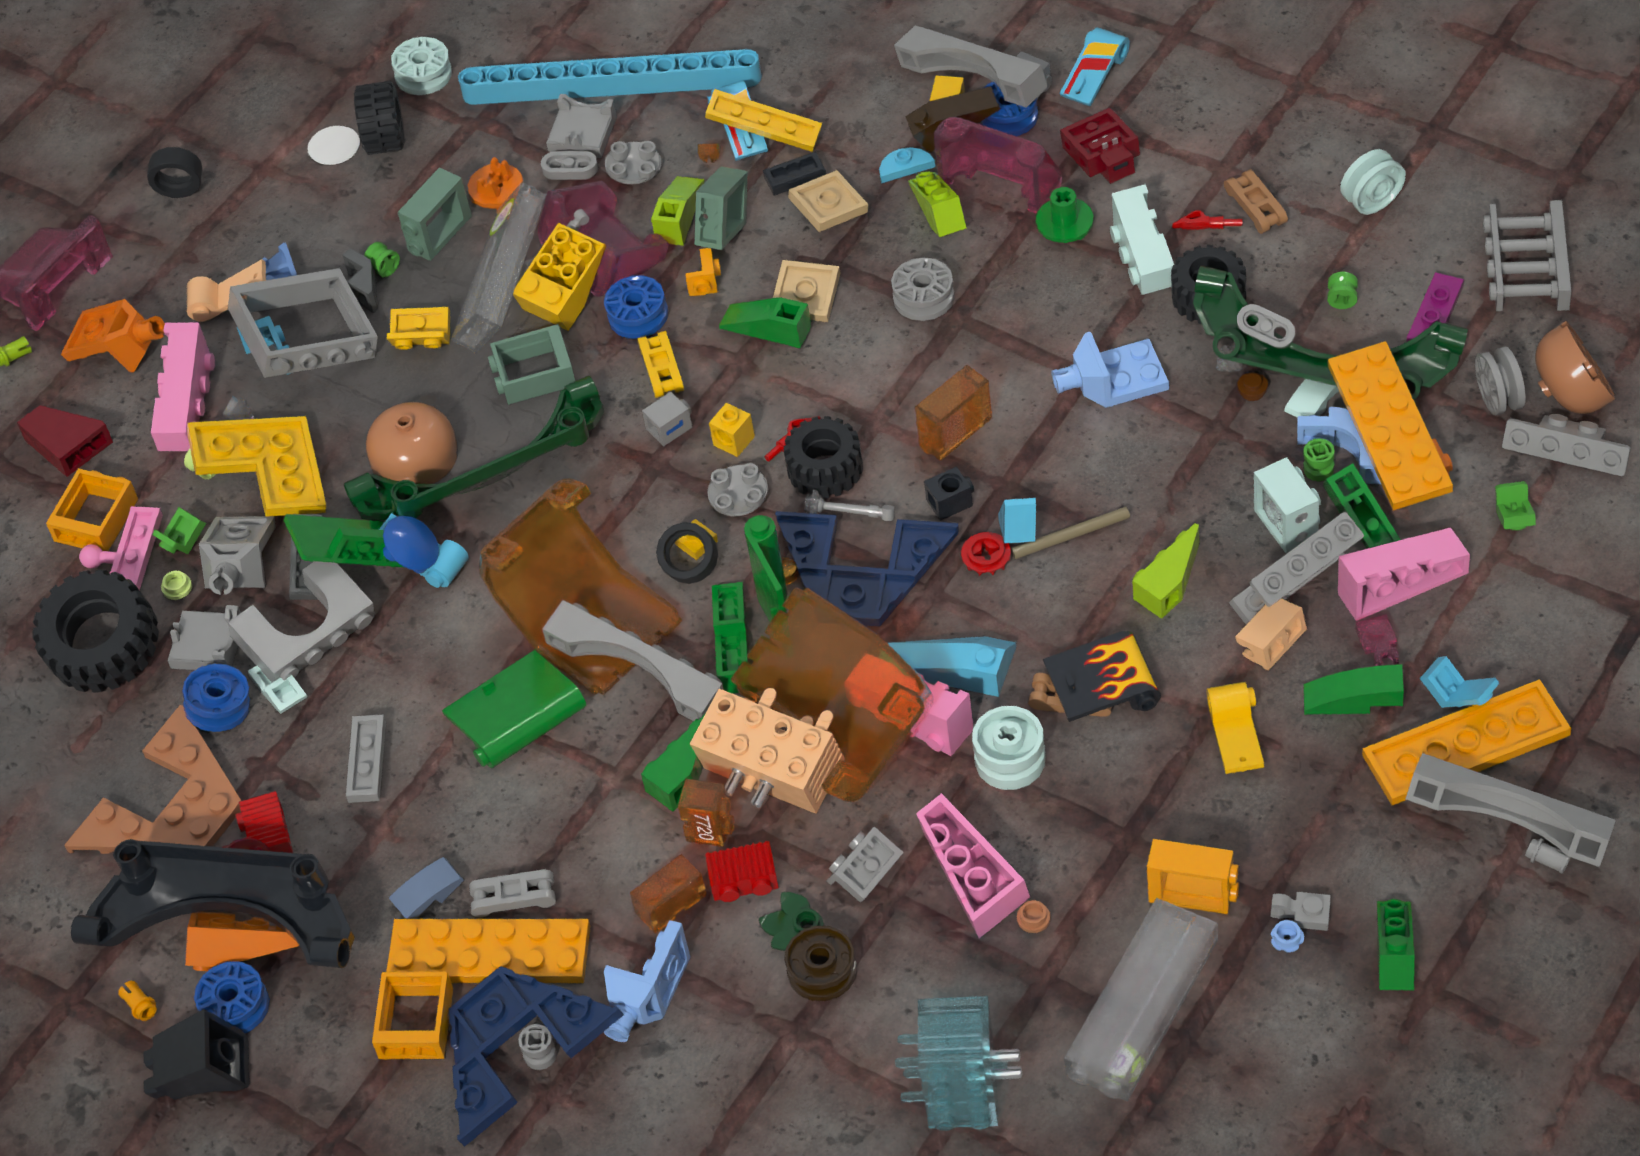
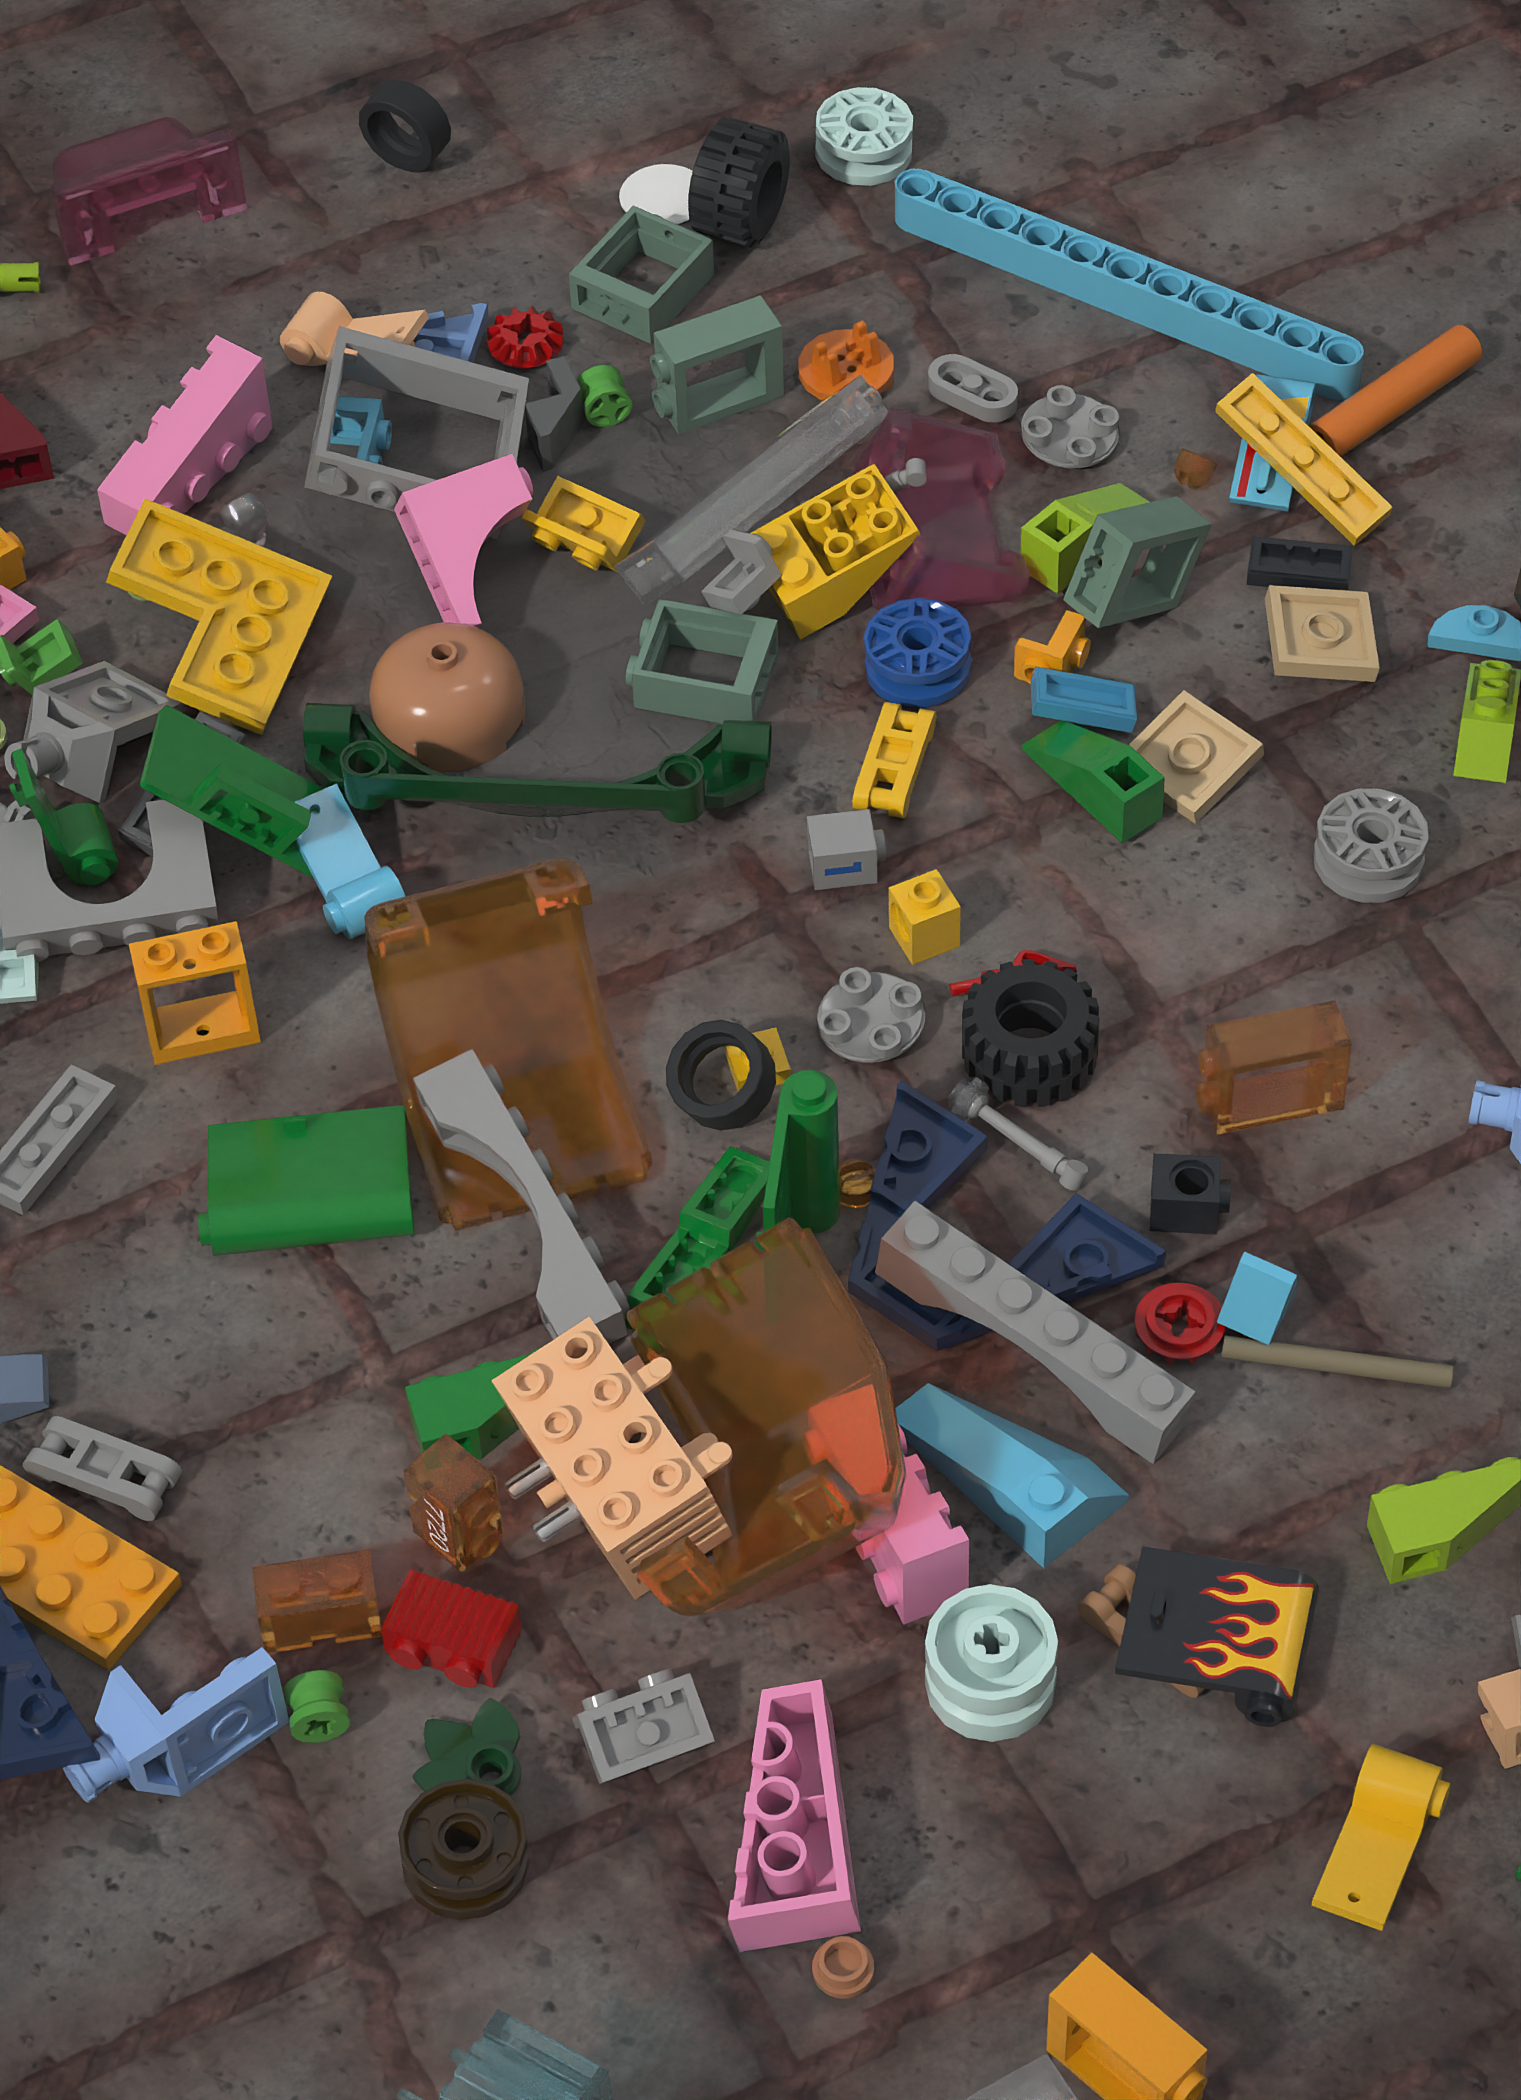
camera: 25 degrees right, 0 degrees up
orange plate [61,299,165,373] -> none
blue dish [383,516,439,574] -> none
light grey piece [546,94,617,158] -> none
none -> green door [9,748,118,885]
none -> light orange window [129,921,261,1065]
none -> bright green wheel [284,1670,350,1743]
none -> bright pink arch [394,454,533,628]
none -> red gear [487,306,564,368]
none -> sand green window [569,205,714,344]
none -> light grey bracket [701,529,782,615]
none -> light grey arch [875,1201,1196,1464]
none -> dark azure tile [1030,667,1137,733]
none -> orange piece [1308,325,1482,457]

